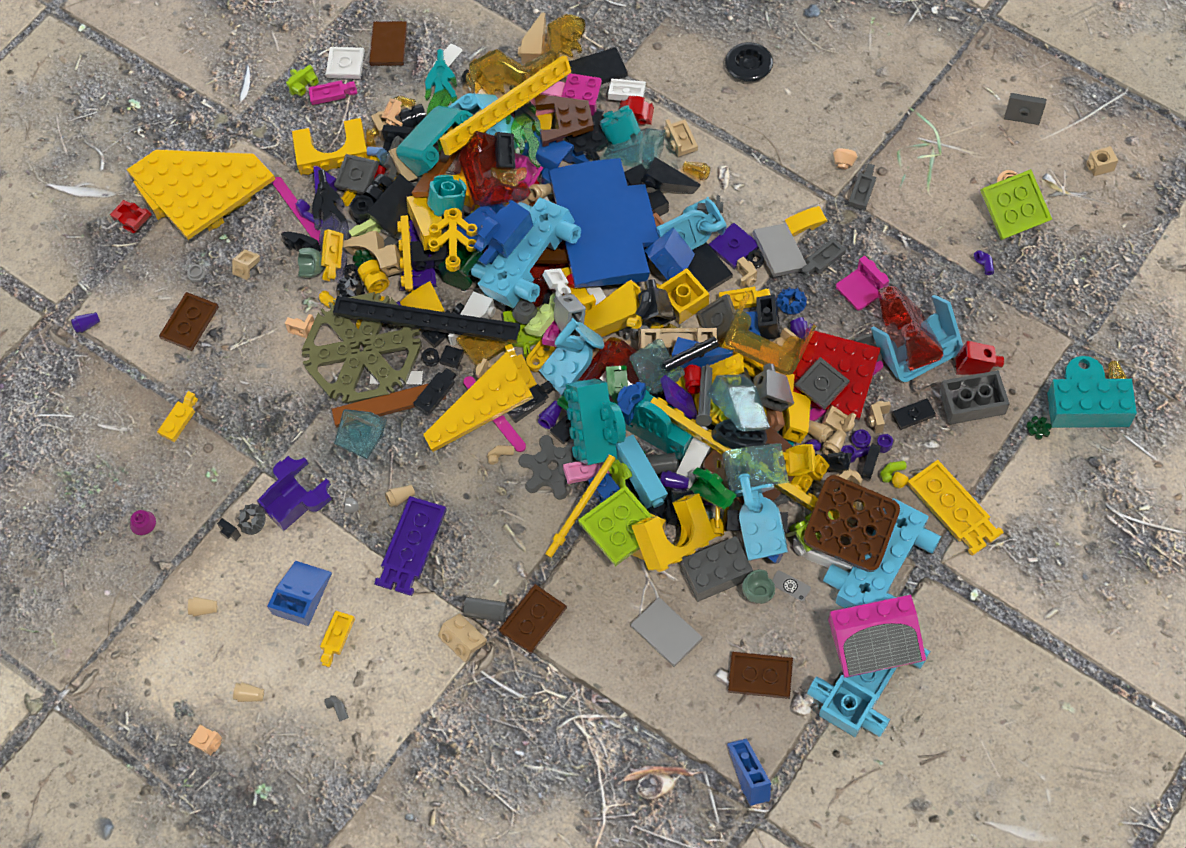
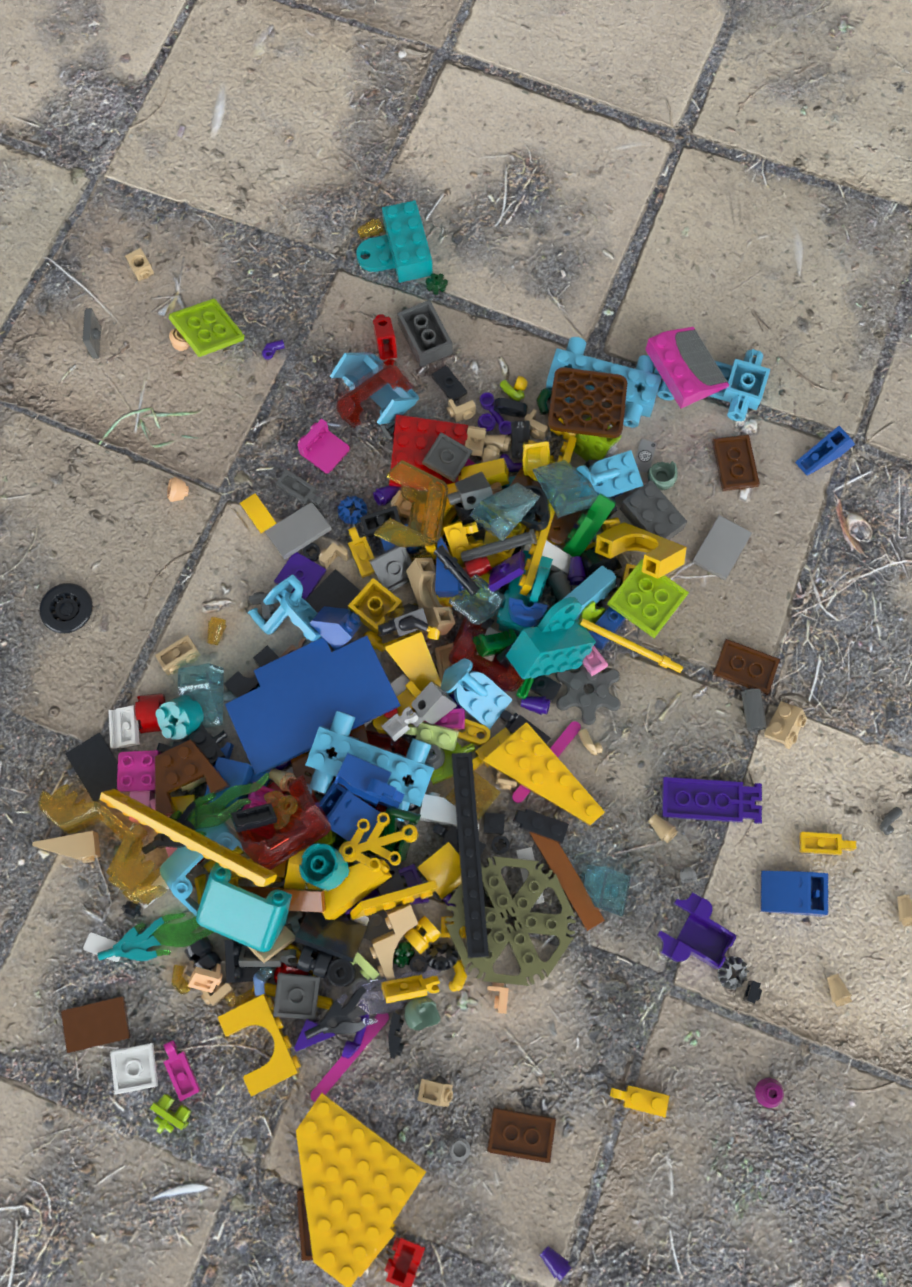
camera: 110 degrees left, 10 degrees up
black slope [640,157,701,194] -> none
dark grey plate [848,163,877,210] -> none
yellow hinge [907,460,1004,556] -> none

